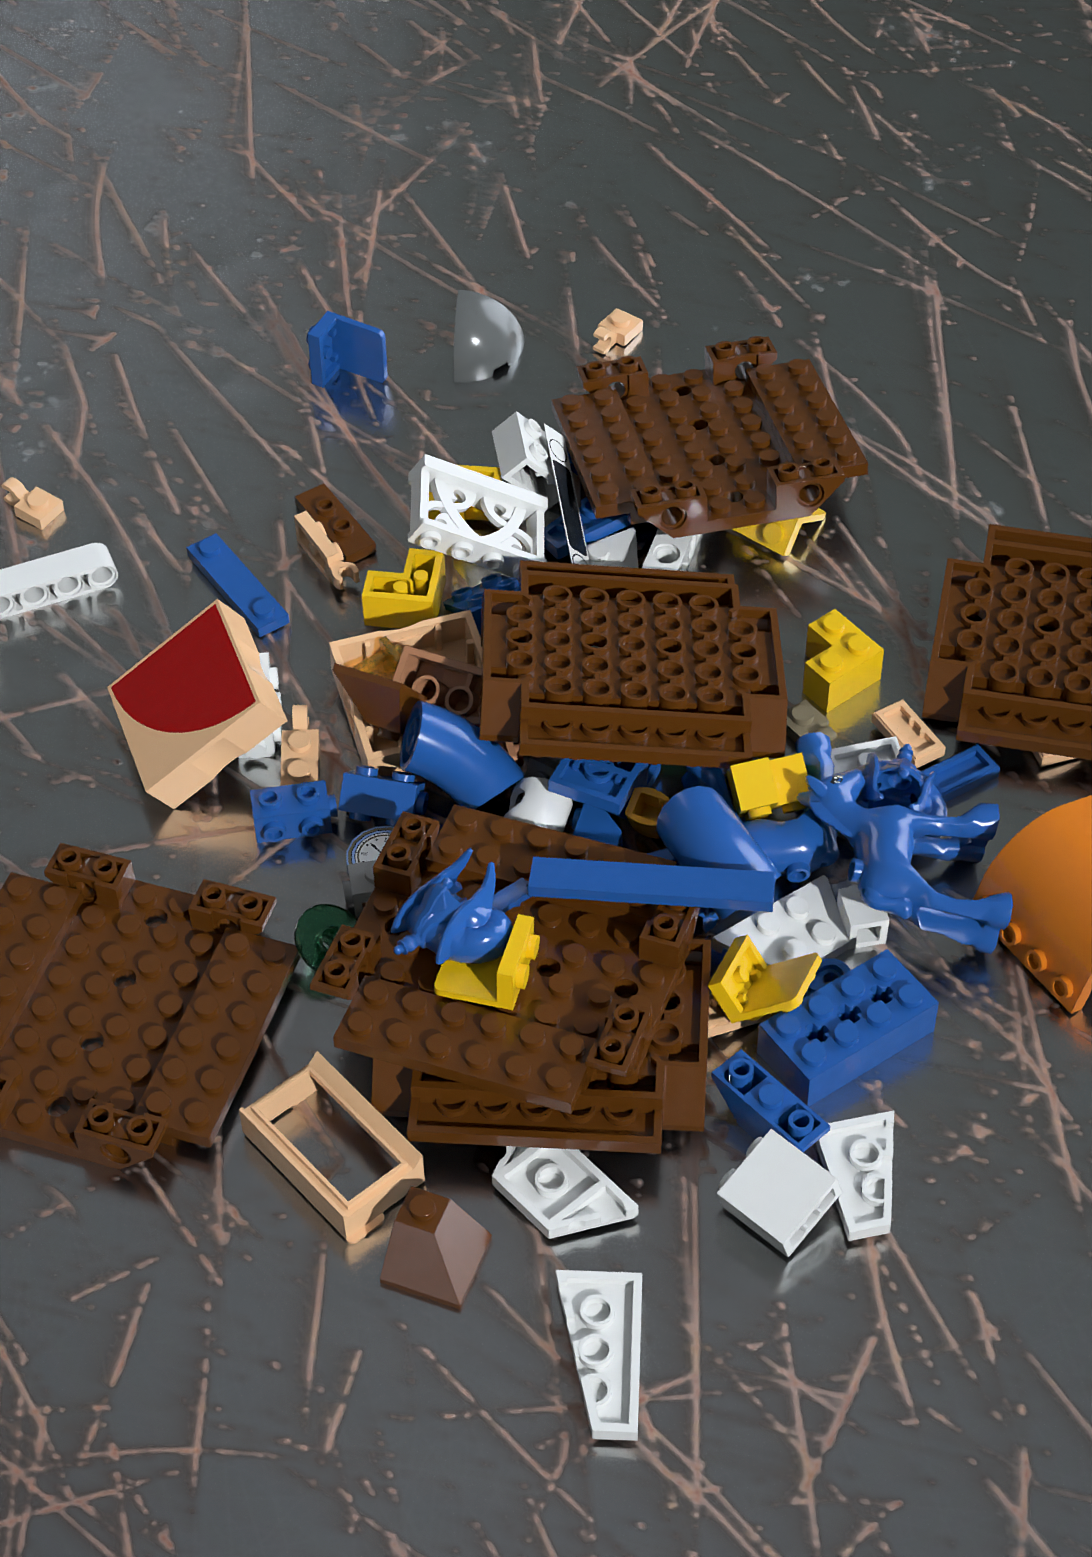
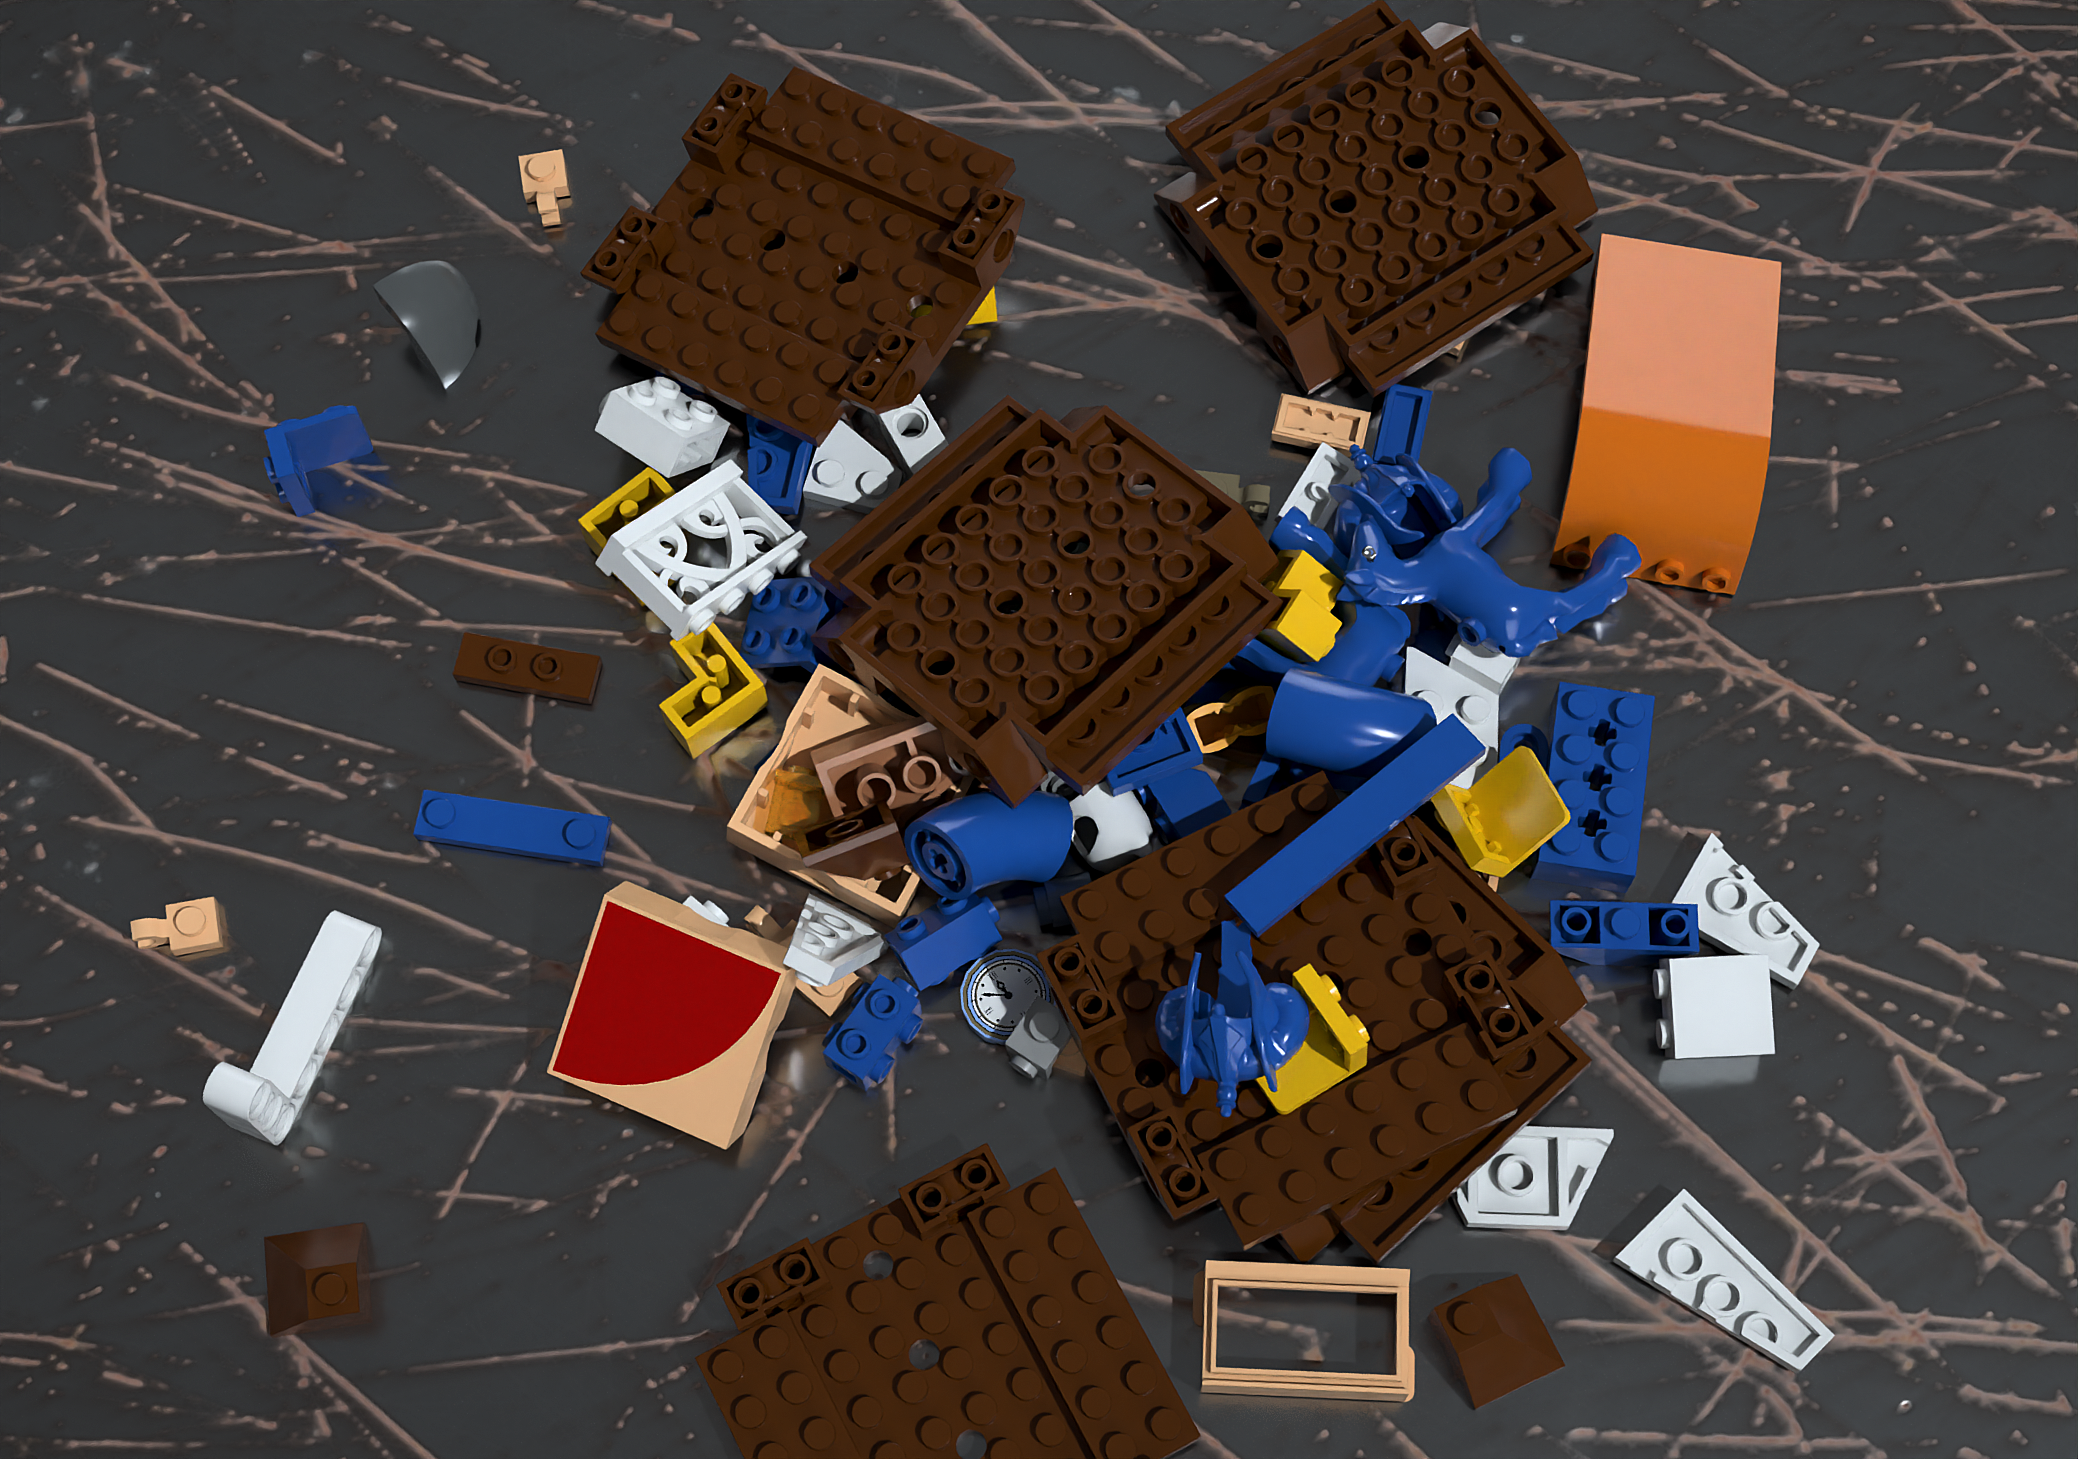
camera: 45 degrees left, 20 degrees up
light nougat plate [294,511,360,590] -> none
clear green dish [294,904,358,972] -> none
black sticker [544,424,590,565] -> none
yellow brick [802,609,884,713] -> none
none -> white wing [783,893,889,987]

